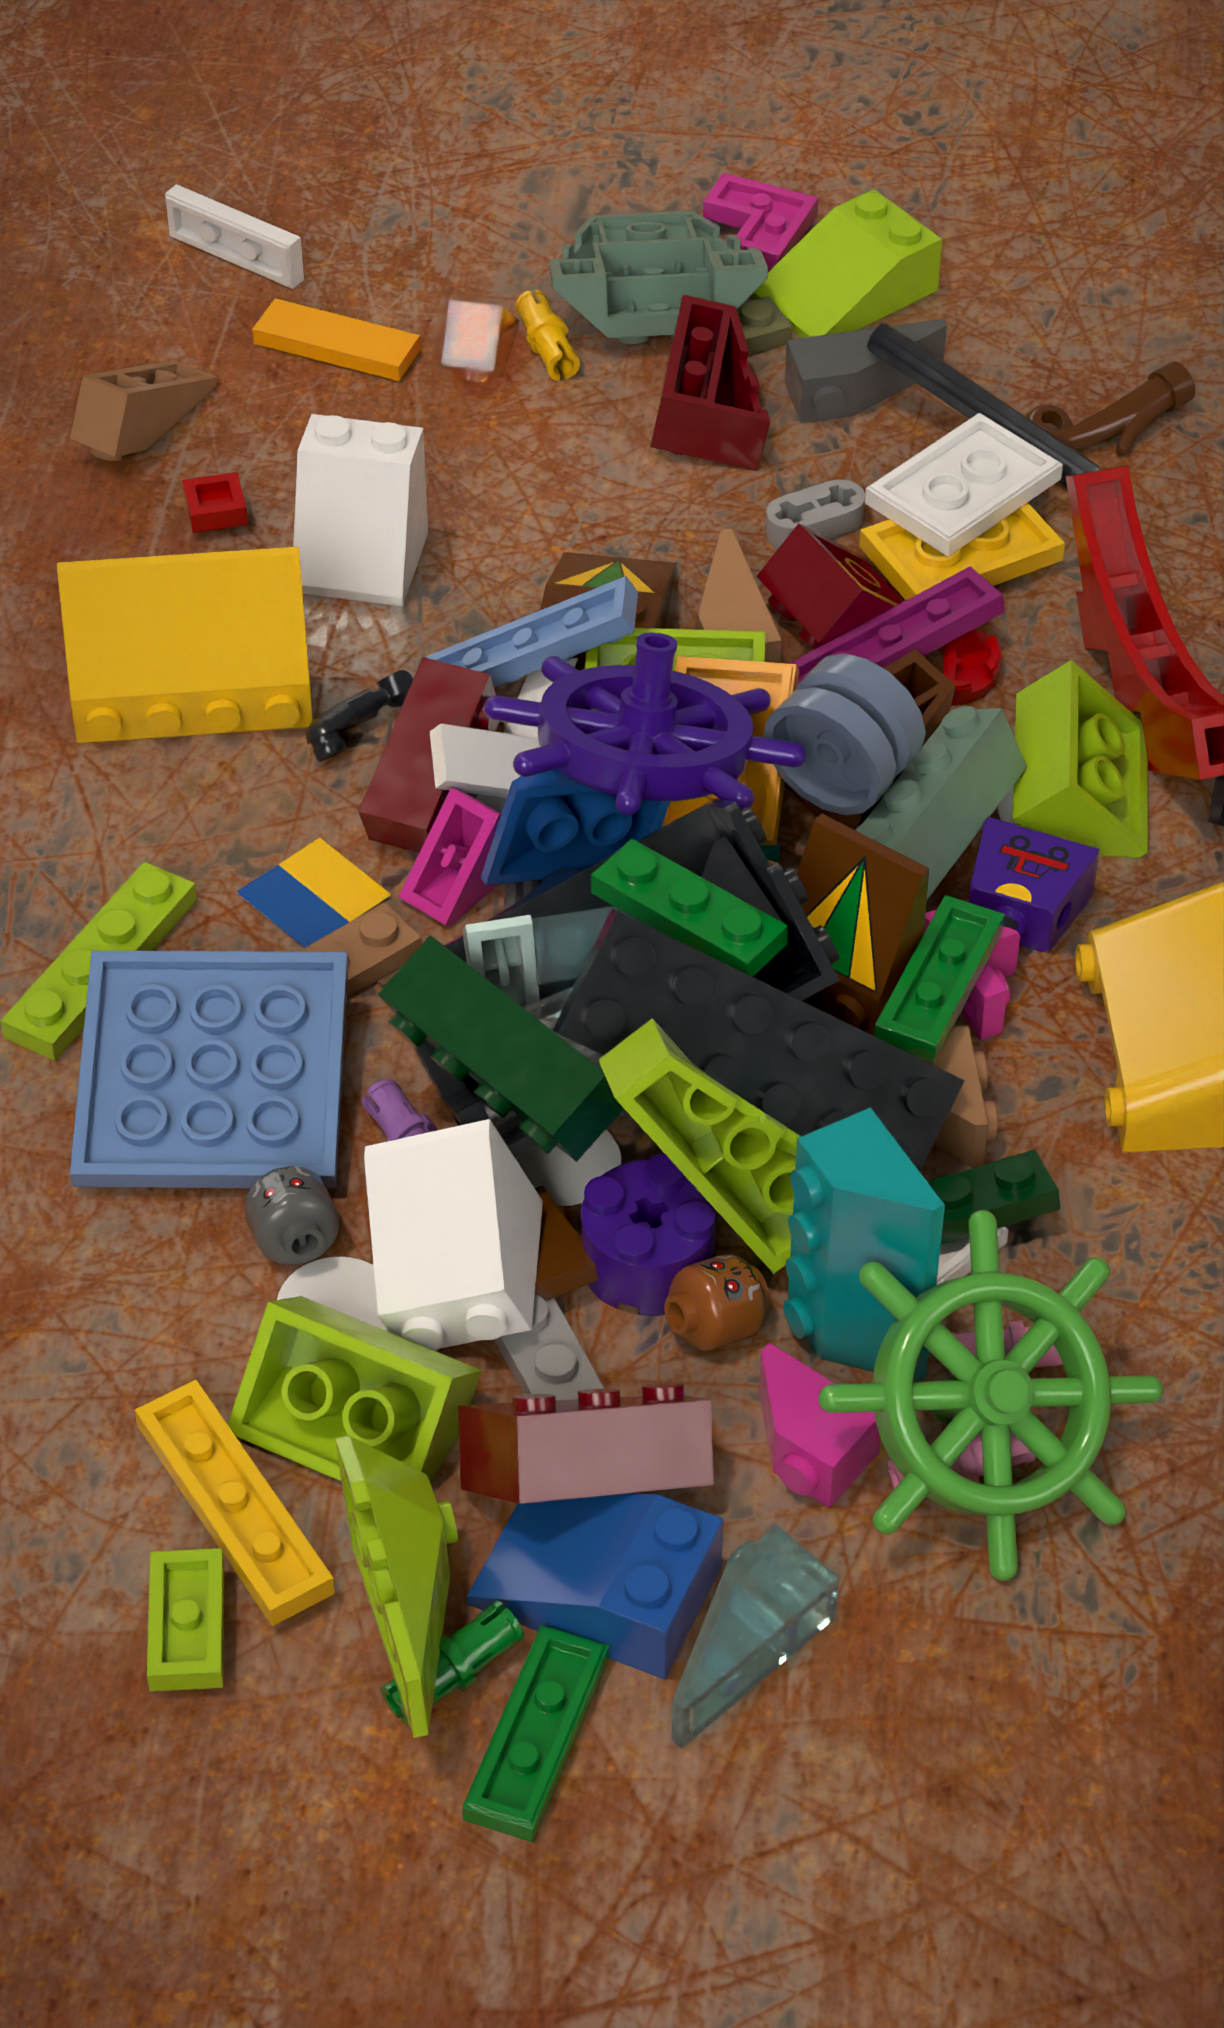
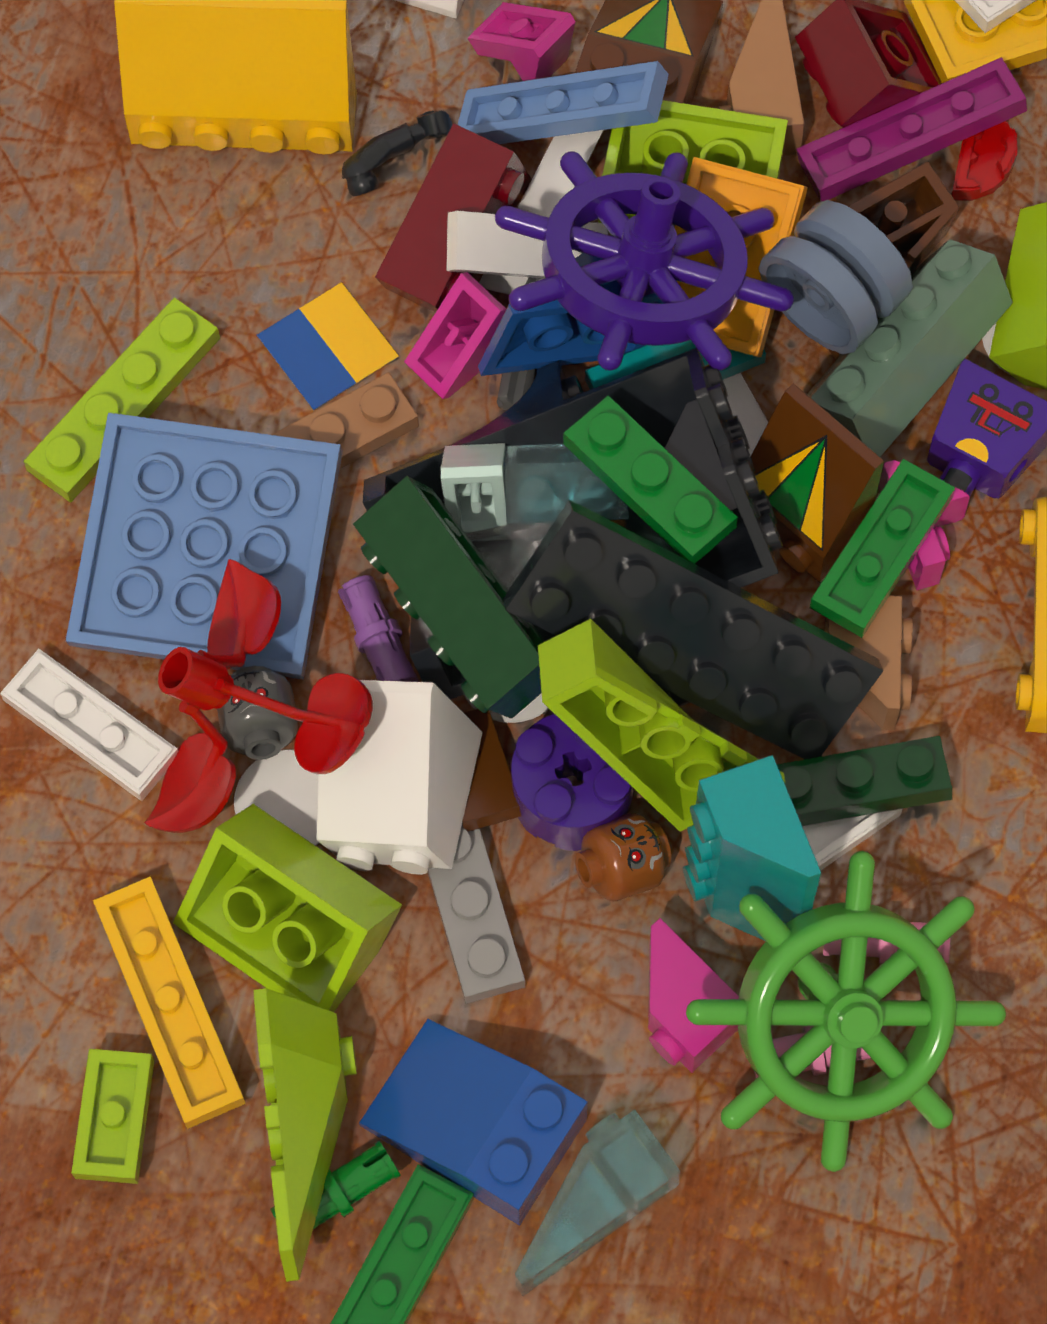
camera: 10 degrees right, 20 degrees up
wedge [458,1383,714,1504] -> none
none -> white tile [0,649,179,801]
none -> red plant [144,559,373,833]
none -> dark pink slope [468,2,576,81]

